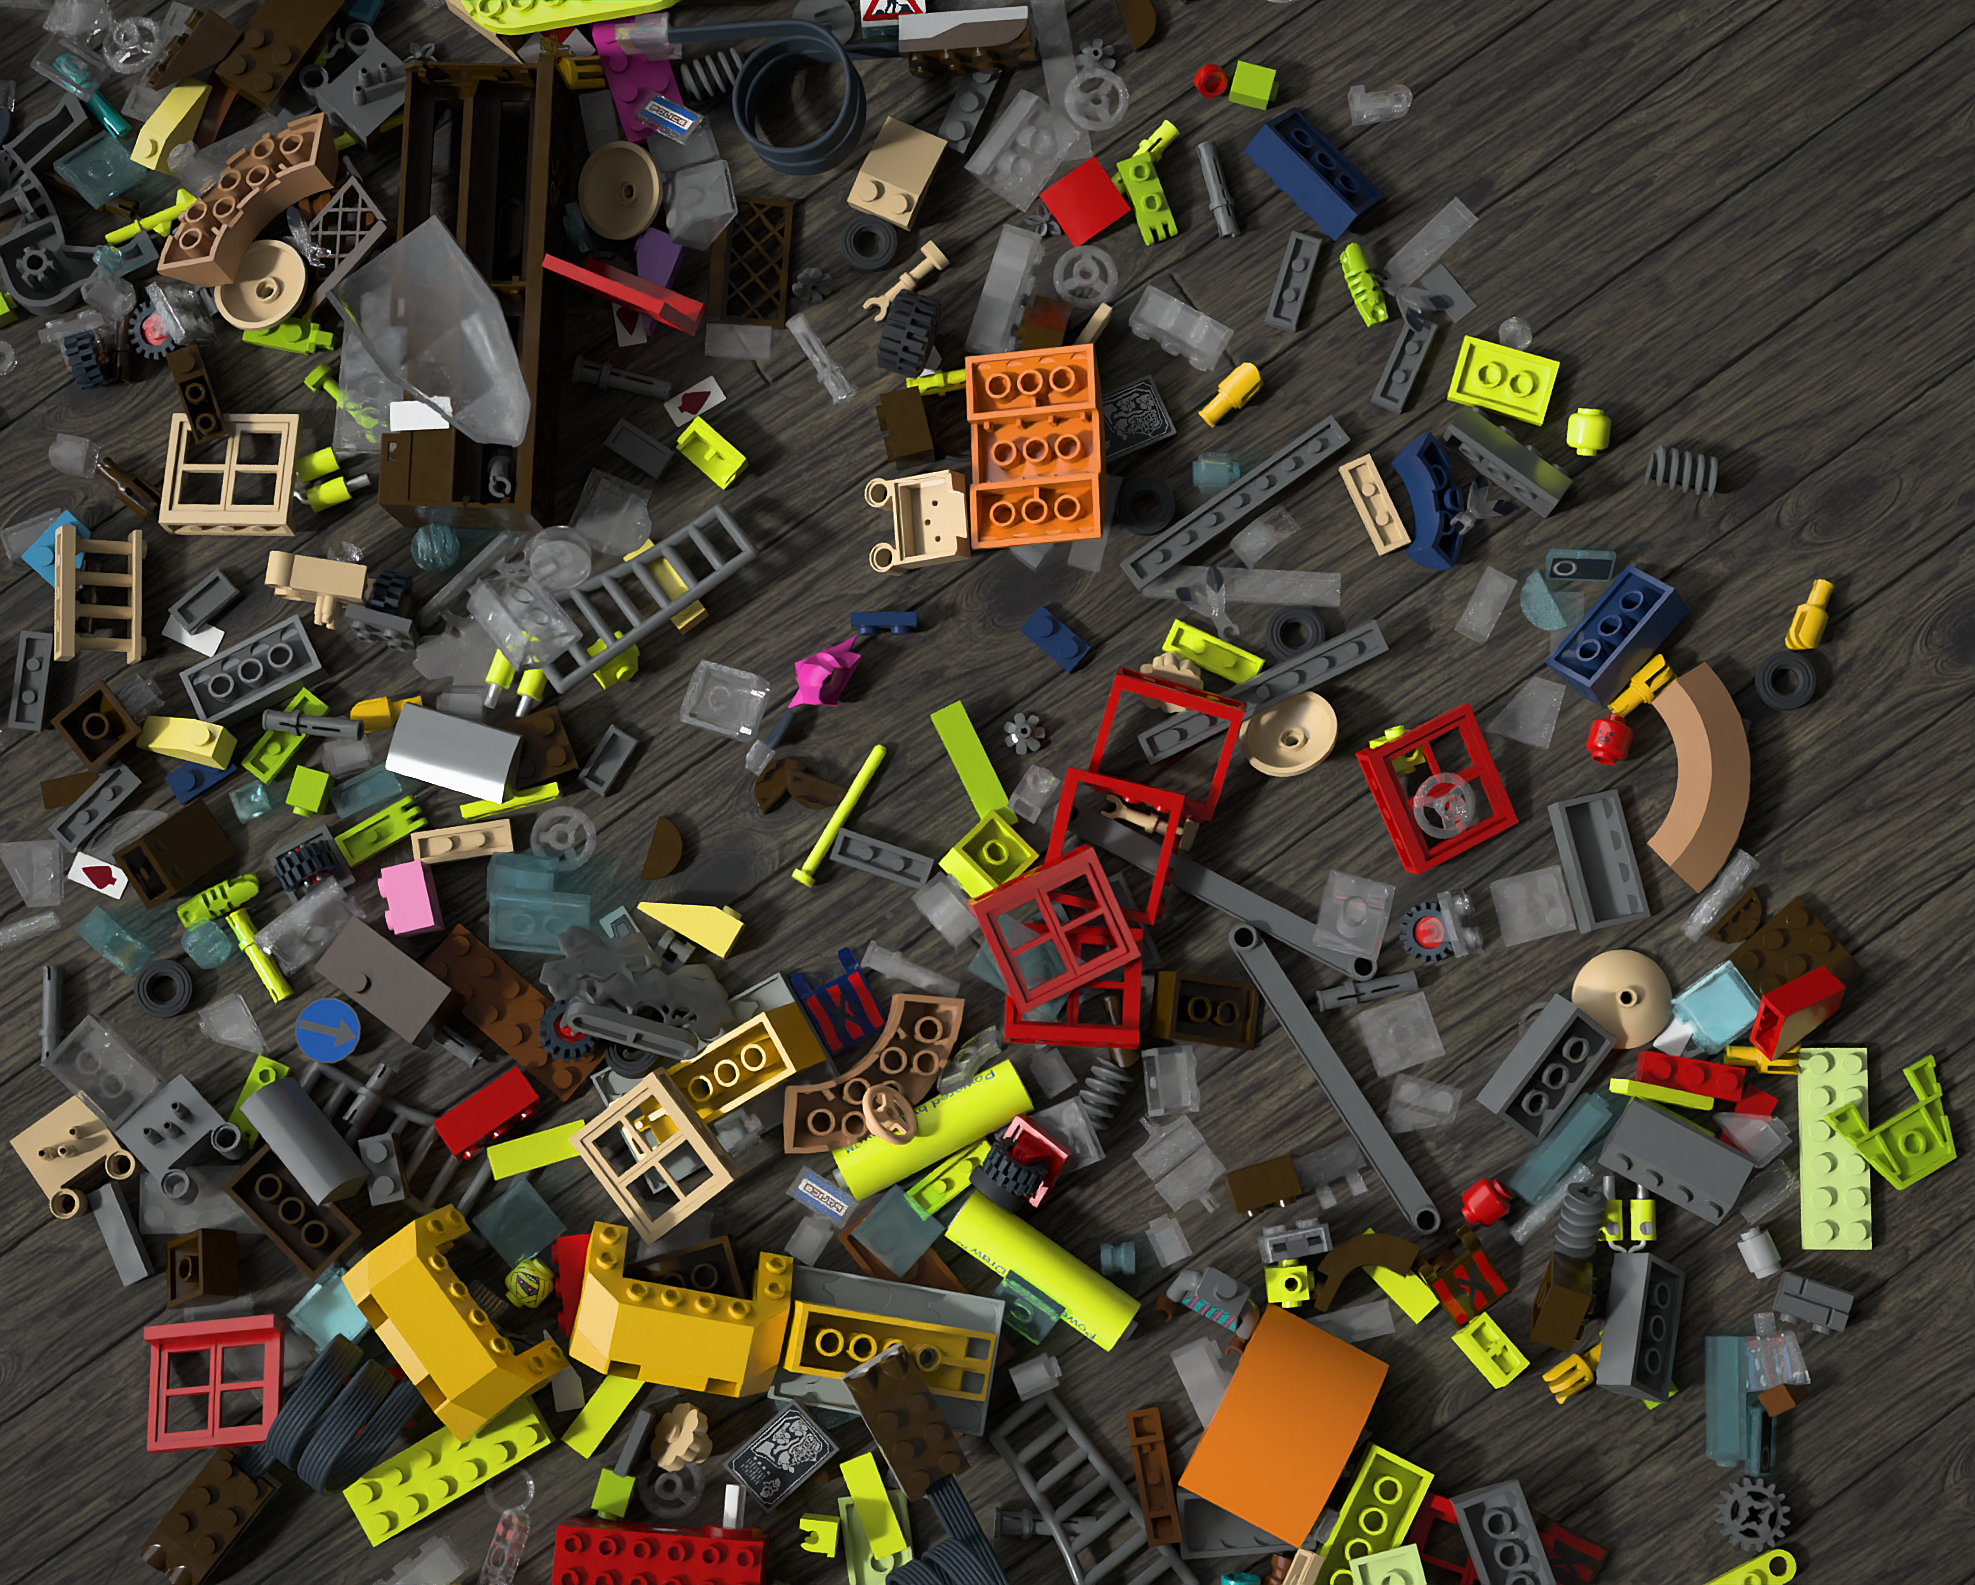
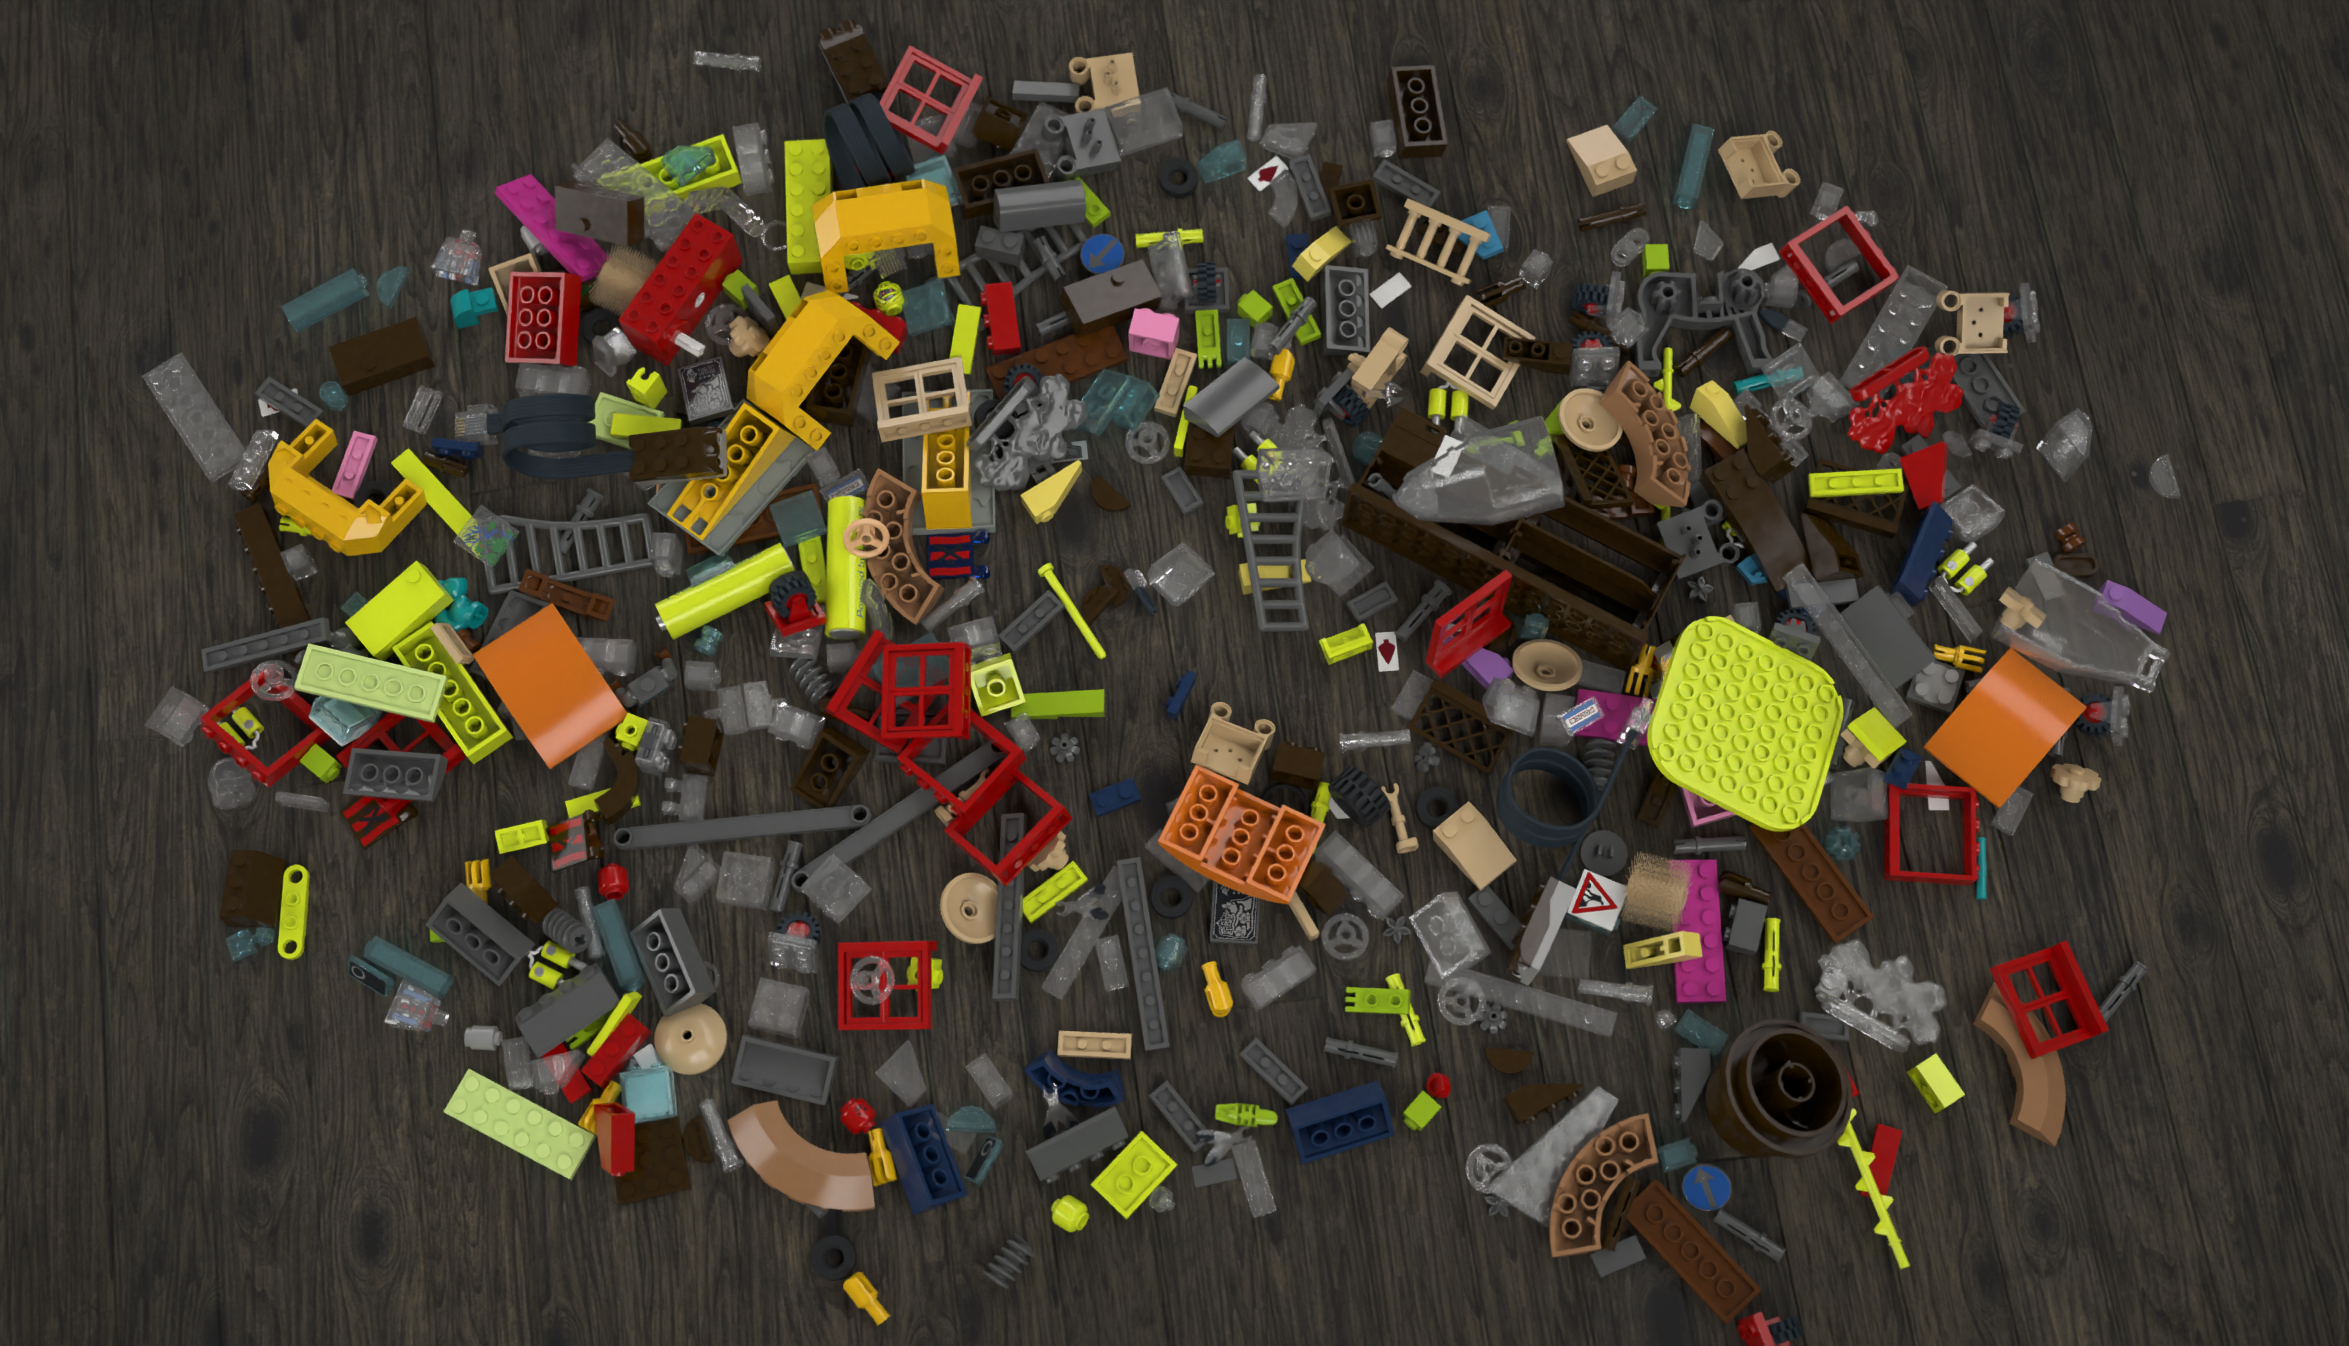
camera: 115 degrees right, 10 degrees down
clear light blue tile [53,129,148,209] -> none
clear light blue plate [92,244,125,274] -> none
dark brown slope [112,796,236,910] -> none
clear brick [166,139,222,199] -> none
dark grey tile [168,567,241,636] -> none
lime hinge [177,872,259,928] -> none
clear light blue piece [181,919,232,969] -> none
clear slope [198,992,271,1055] -> none
clear light blue tile [229,779,272,824] -> none
clear piece [275,205,332,268] -> none
clear head [530,526,591,589] -> none
clear brick [713,1107,765,1158] -> none
dark pink hair [787,634,862,709] -> none
red slope [1039,156,1131,249] -> none
clear tile [1308,1503,1340,1544] -> none
clear leg [1347,84,1413,126] -> none
dark grey gear [1714,1476,1790,1552] -> none
reddish brown slope [1758,1383,1810,1417] -> none
dark grey brick [1772,1272,1854,1336] -> none
lime wing [1823,1054,1957,1190] -> none

